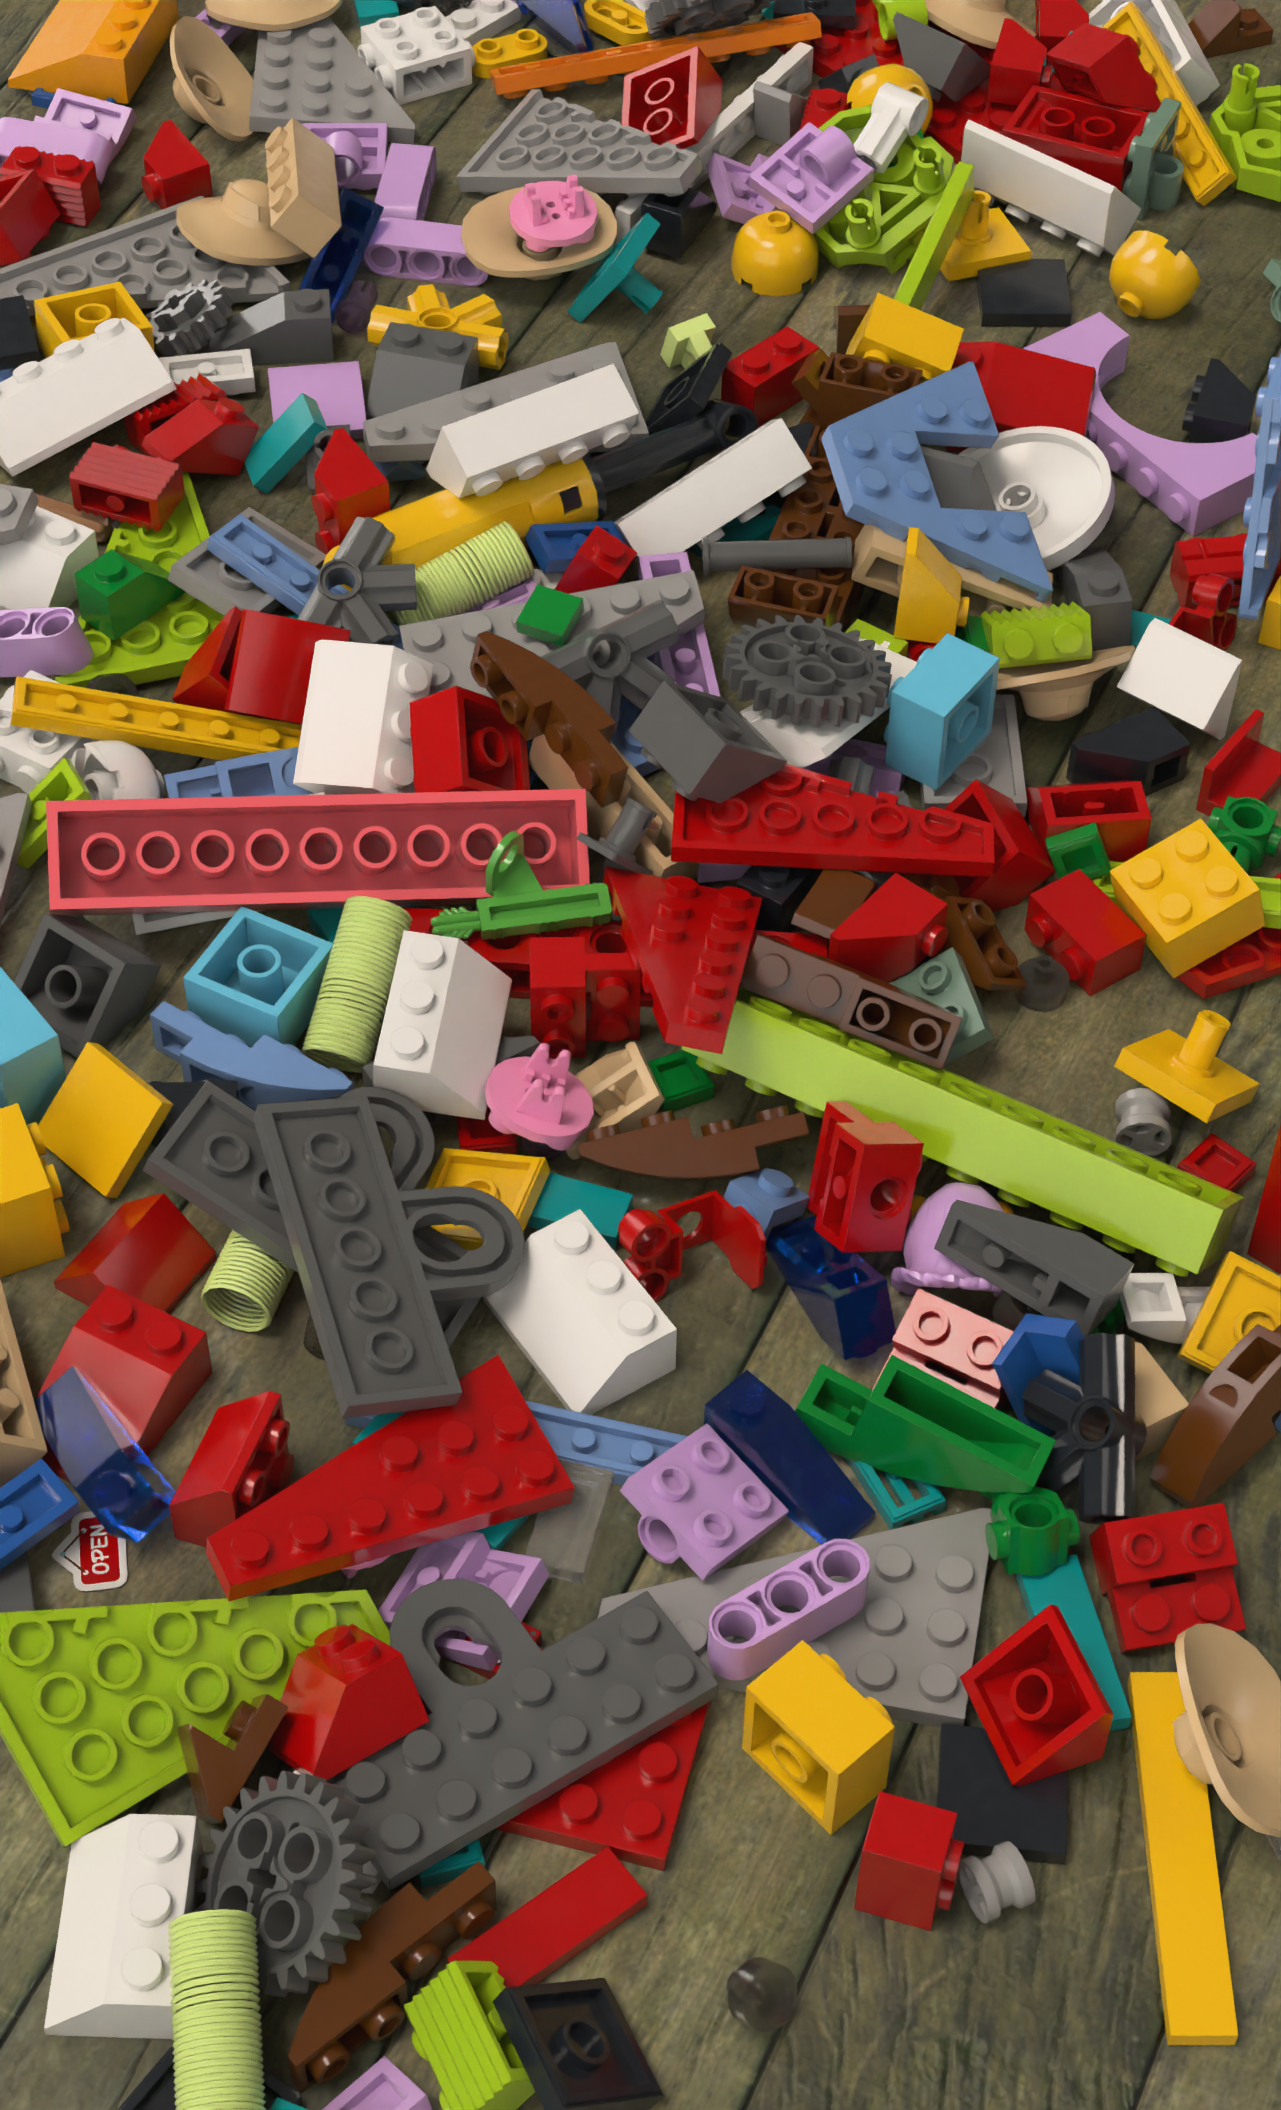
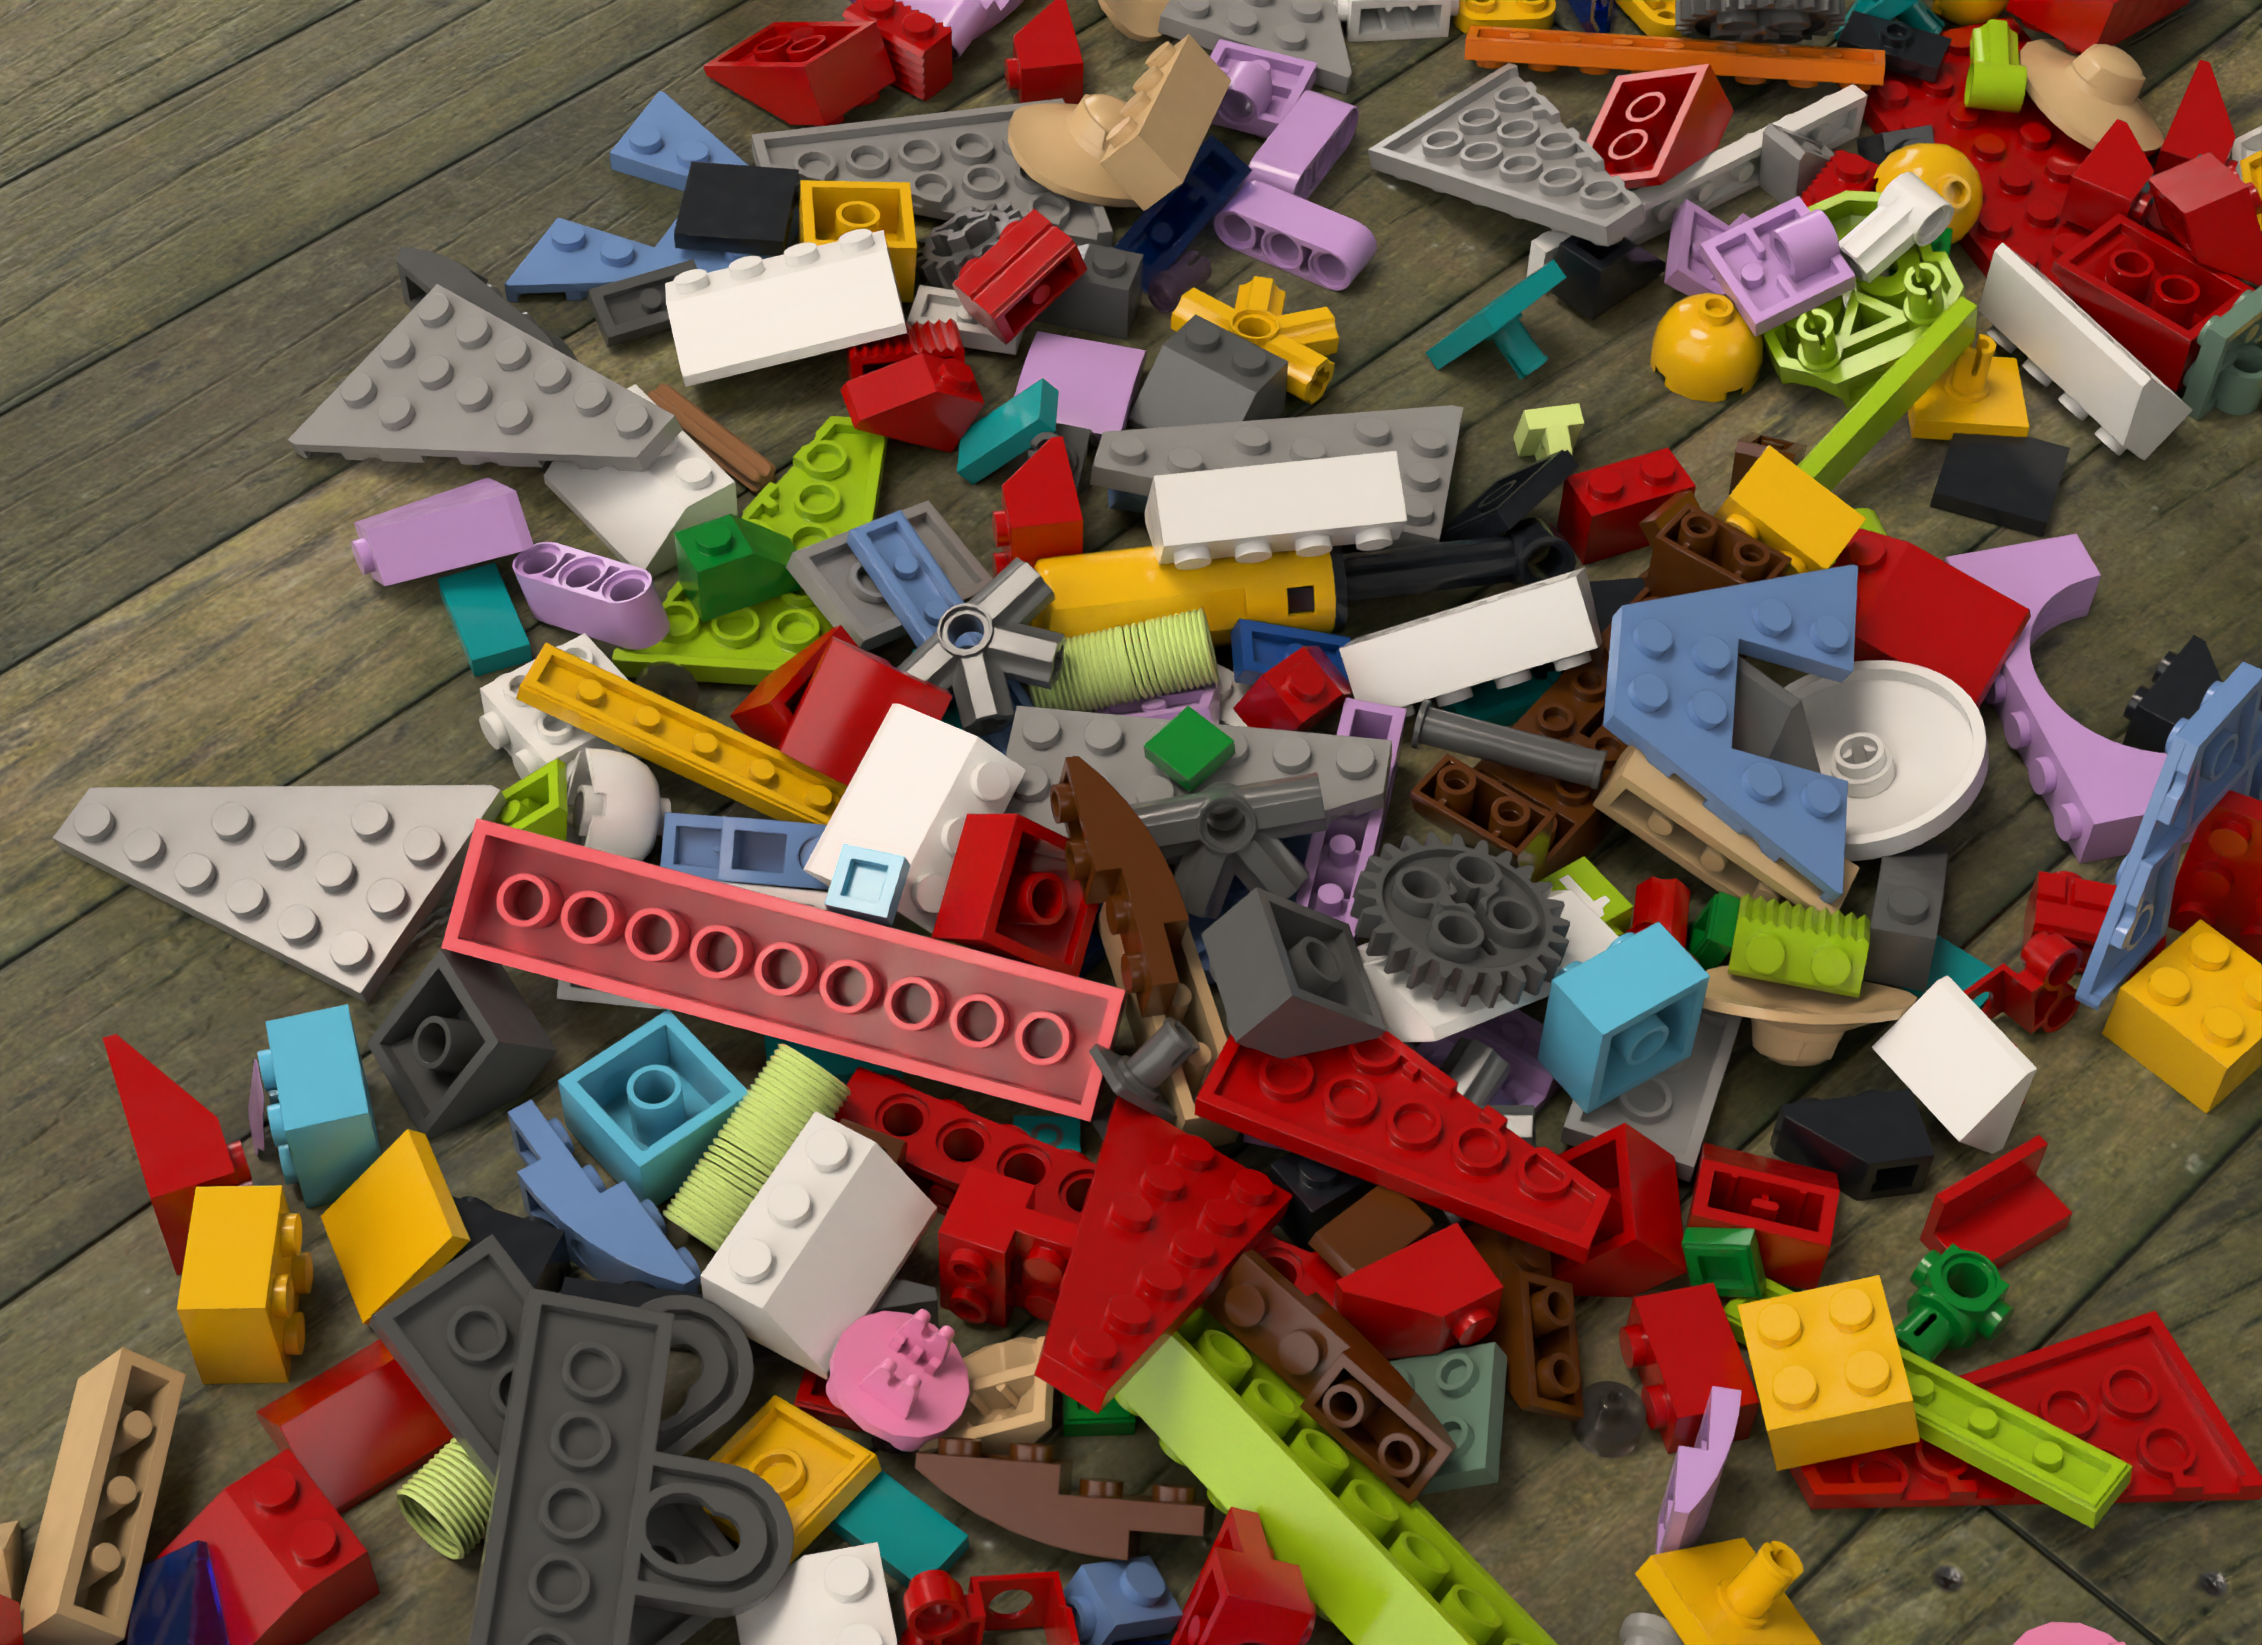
camera: 20 degrees right, 0 degrees up
red brick [69,442,185,532] -> none
bright green piece [430,831,612,940] -> none
tan hat [461,186,617,281] -> none
bright pink plate [509,174,598,252] -> none
dark grey slope [893,12,991,102] -> none
yellow slope [894,527,970,644] -> none
yellow cylinder [1109,230,1201,320] -> none
none -> plate [824,843,911,926]
none -> red brick [952,209,1088,345]
none -> lavender slope [1655,1386,1742,1554]

